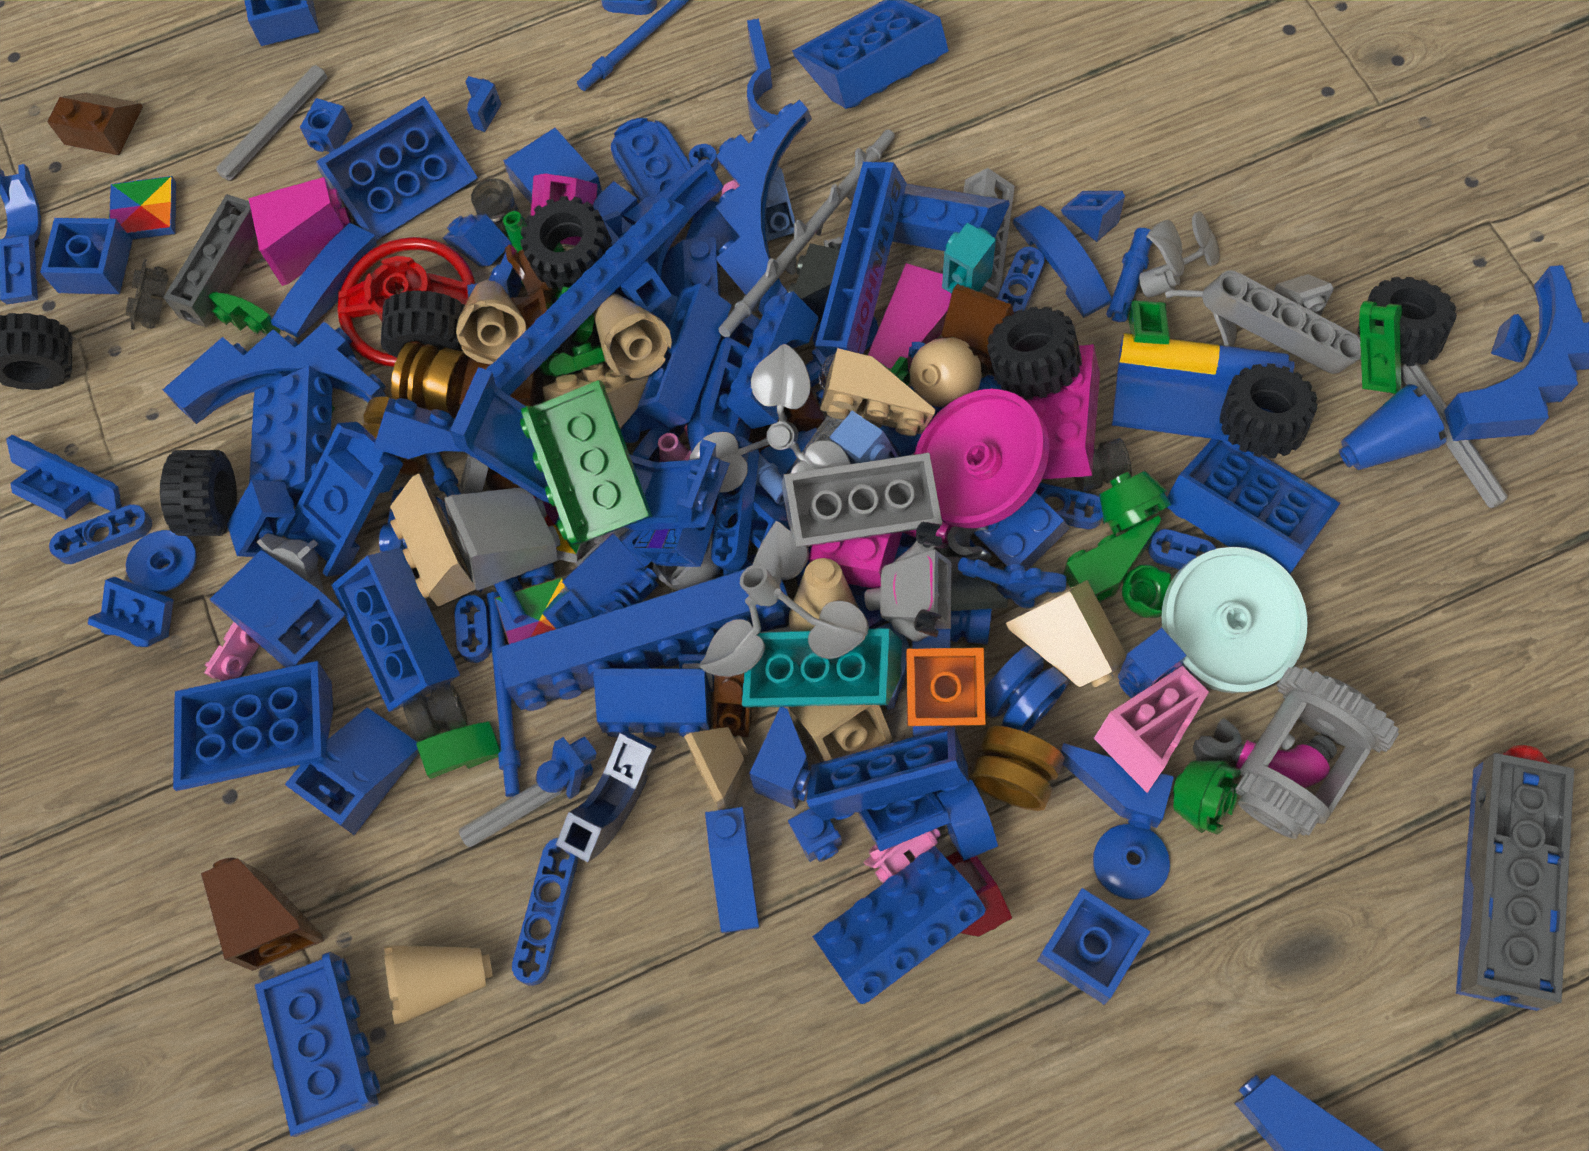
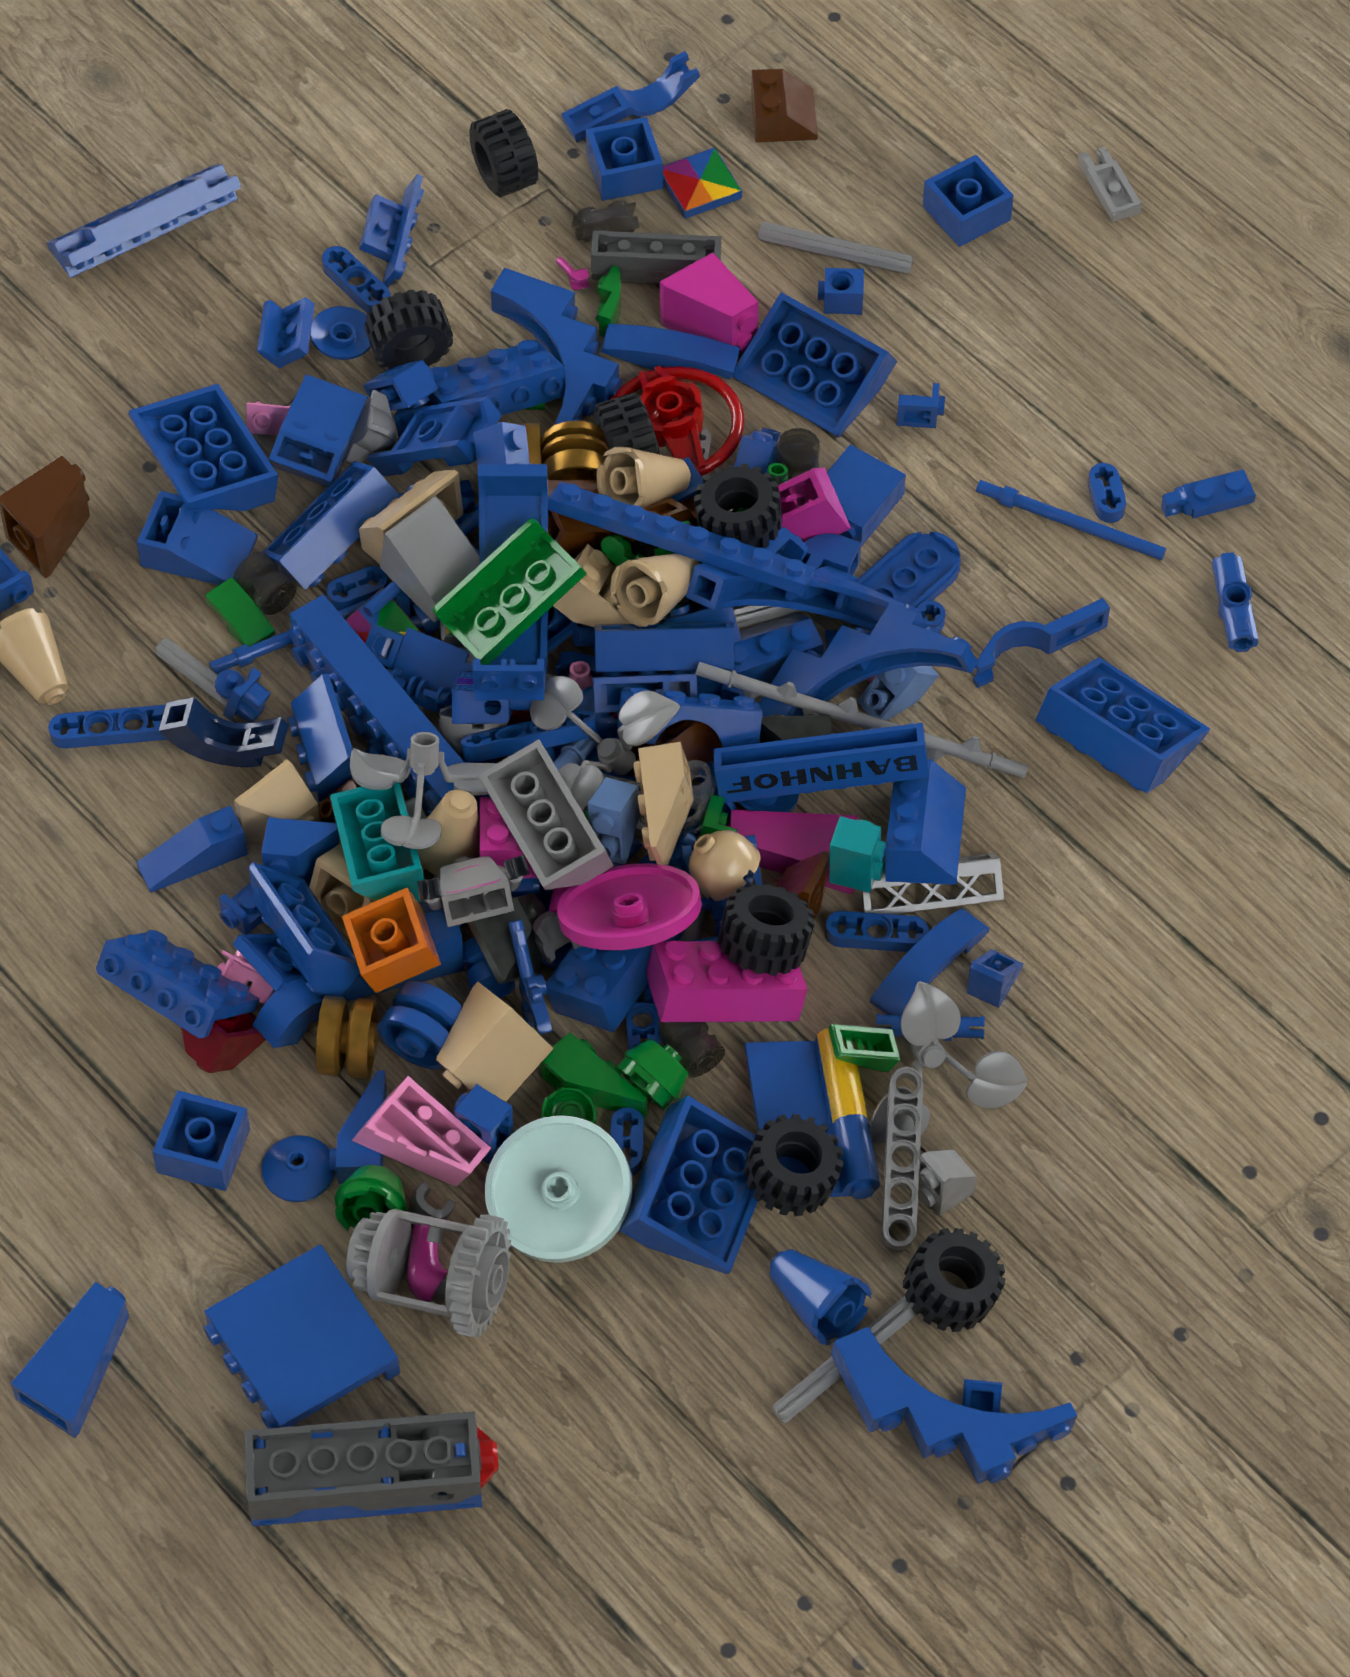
camera: 65 degrees right, 10 degrees down
green plate [1359,301,1402,394] -> none
none -> blue panel [203,1244,400,1429]
none -> dark pink hand [556,257,590,290]

